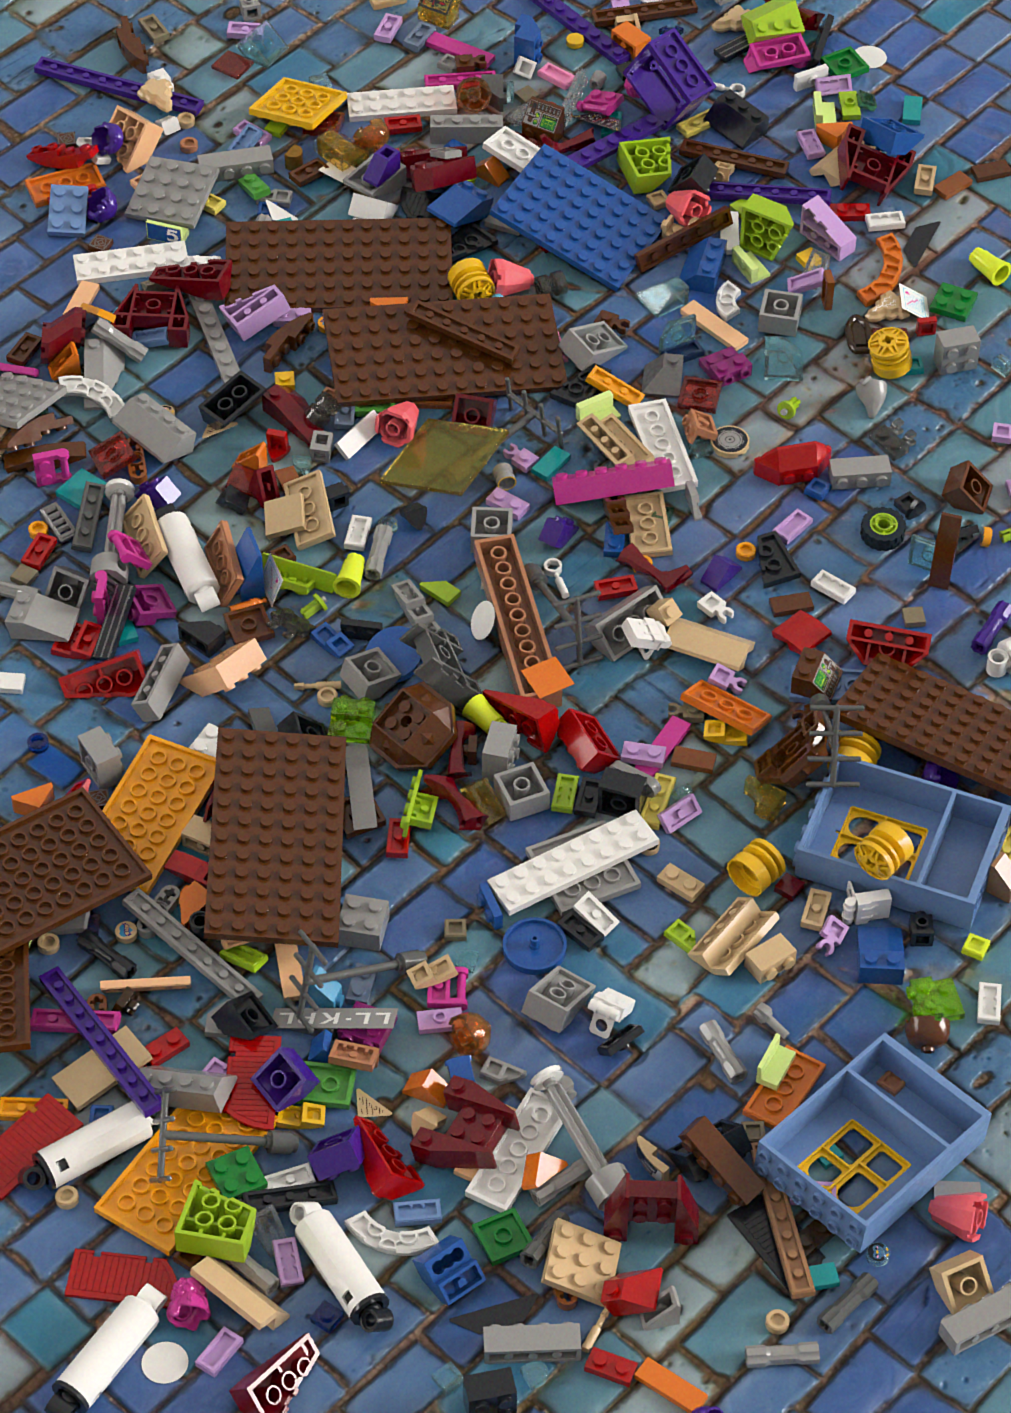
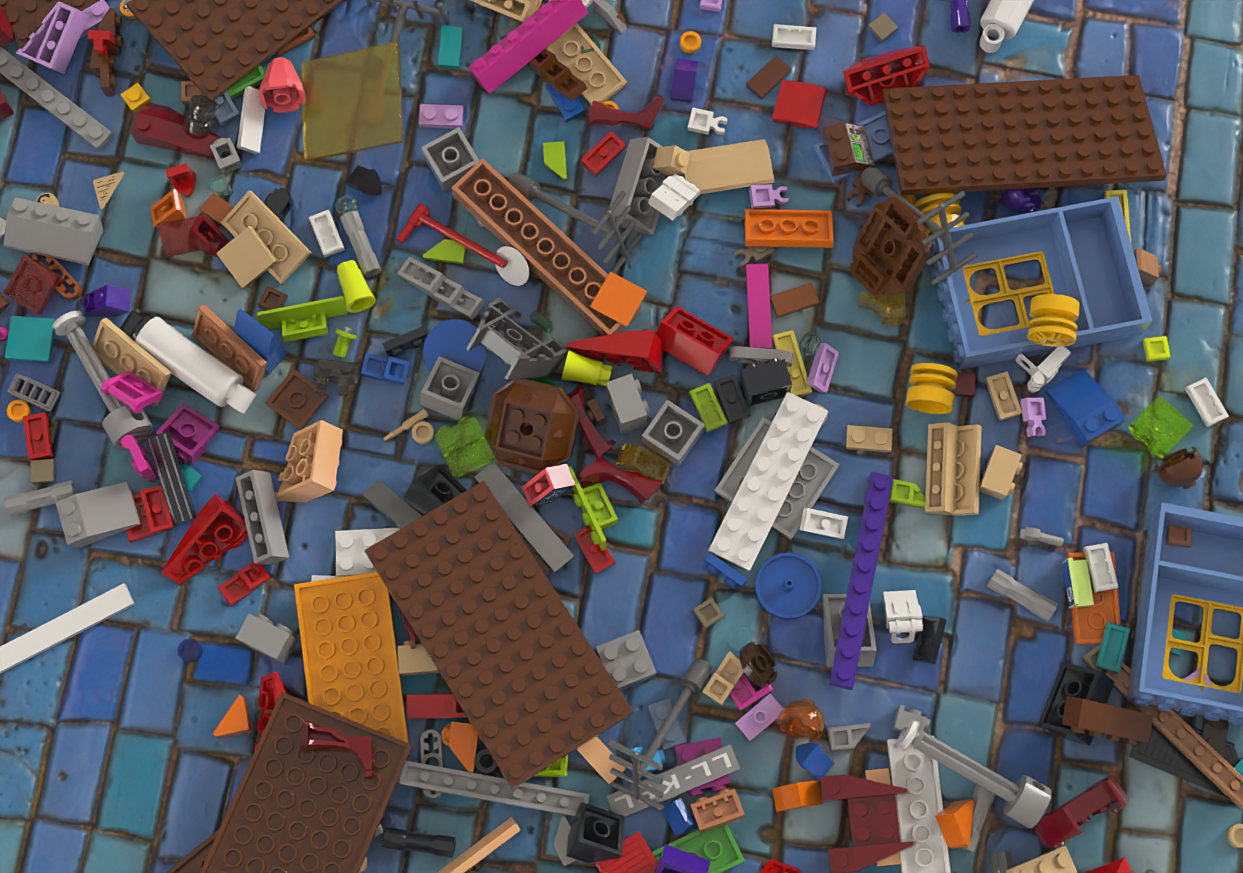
camera: 30 degrees left, 25 degrees up
flat silver slope [44,566,91,610] -> none
dark grey tile [71,481,106,553] -> none
tile [88,788,109,810] -> none
tan tile [115,921,138,944] -> none
black slope [178,621,226,658] -> none
black slope [198,370,267,430] -> none
black tile [215,484,250,515] -> none
orange piece [228,598,267,612] -> none
white sticker [263,553,283,607] -> none
tan sticker [356,1088,392,1117] -> none
tan tile [411,1106,448,1136] -> none
dark red slope [450,393,498,438] -> none
light grey wheel [492,463,516,491] -> none
lavender plate [503,443,539,473] -> none
dark purple slope [538,516,579,548] -> none
white piece [544,558,570,599] -> none
black plate [557,910,604,952] -> none
lavender plate [621,741,666,768] -> none
tan slope [636,1135,670,1181] -> none
yellow slope [703,720,748,746] -> none
black wing [757,530,801,589] -> none
black brick [909,911,935,946] -> none
none -> red tile [88,30,116,55]
none -> red slope [218,561,270,607]
none -> dark red animal [300,720,372,778]
none -> red bar [396,203,508,268]
none -> coral brick [522,464,575,507]
none -> clear green tile [530,310,553,335]
none -> lime tile [543,141,567,182]
none -> dark brown tile [739,642,777,687]
none -> dark purple plate [829,472,893,690]
none -> white plate [1083,543,1118,593]
none -> teal tile [1095,622,1130,674]

